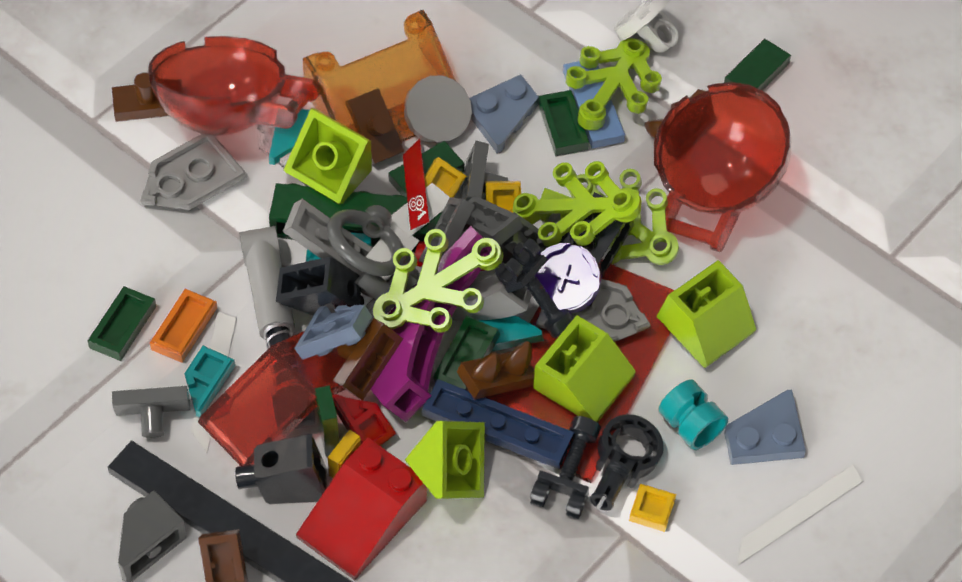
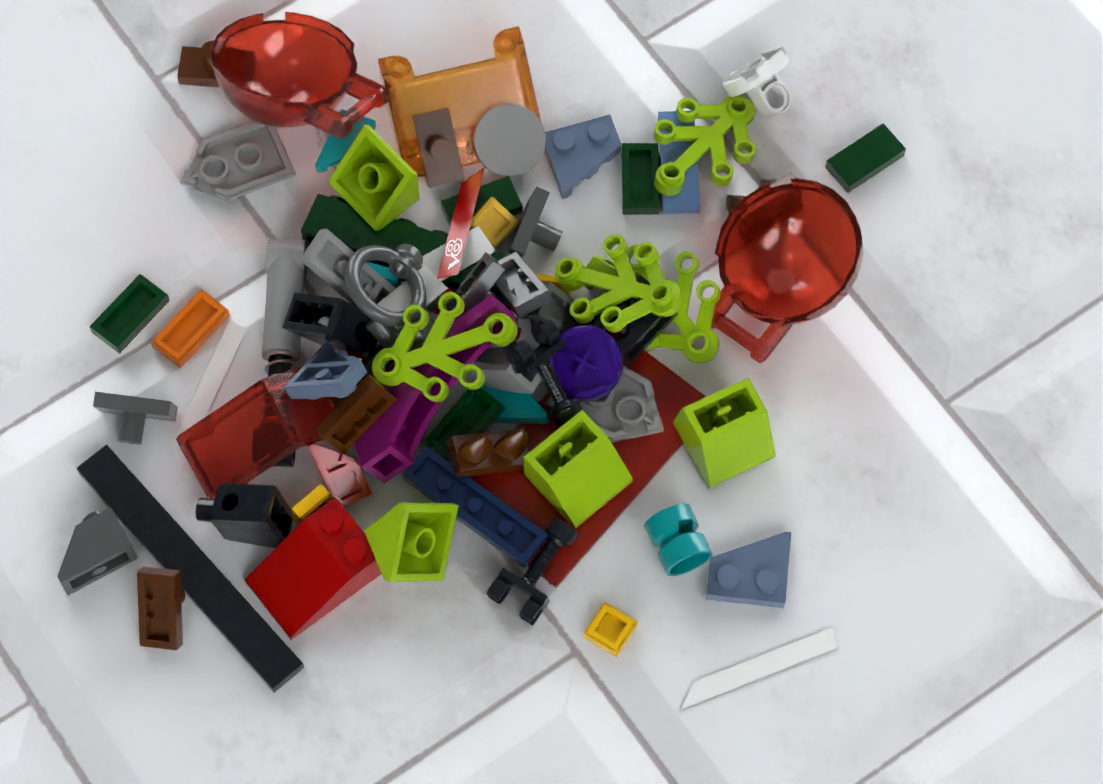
camera: 15 degrees right, 10 degrees up
teal tile [184,345,236,418] -> none
dark green tile [315,385,339,458] -> none
yellow tile [485,181,521,213] -> none
black pin [590,414,664,511] -> none

